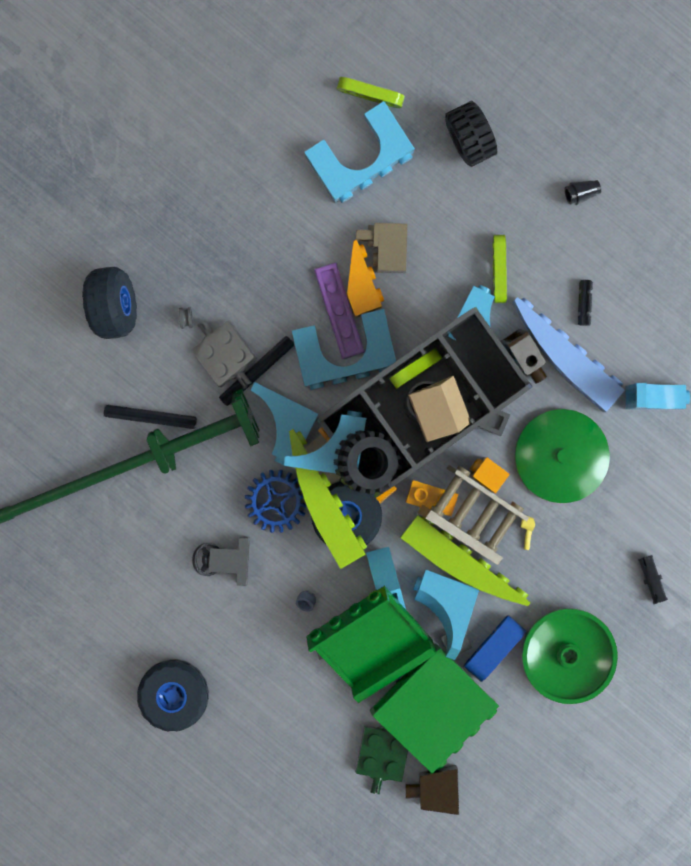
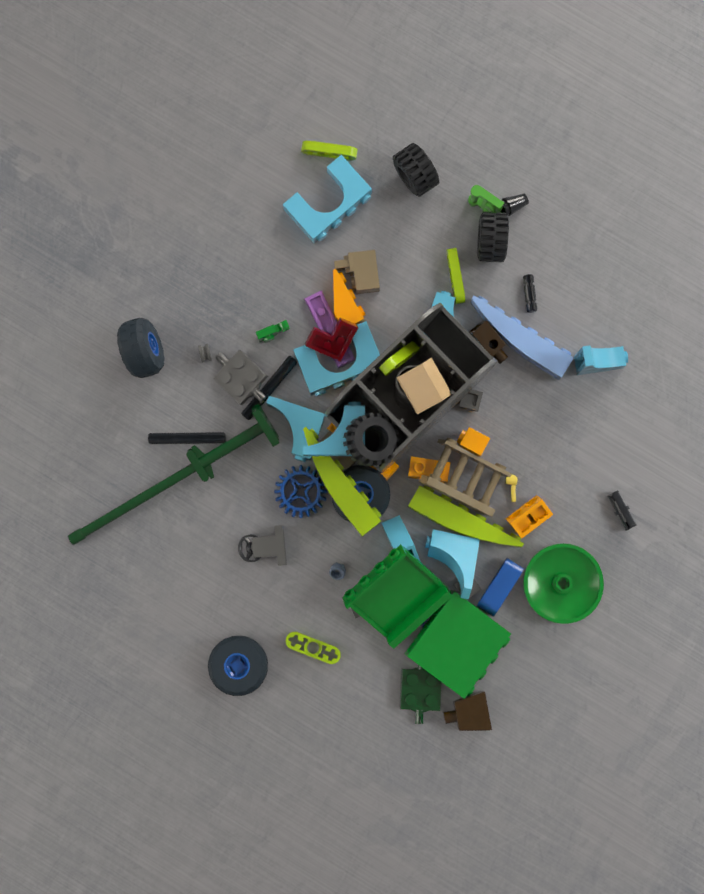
camera: 10 degrees left, 5 degrees down
green dish [515,409,610,503] -> none
none -> green plate [256,320,290,343]
none -> lime beam [286,632,341,664]
none -> dark red plate [305,318,358,362]
none -> bright green plate [468,185,504,213]
none -> black tyre [477,212,509,262]
none -> light orange brick [505,495,553,539]

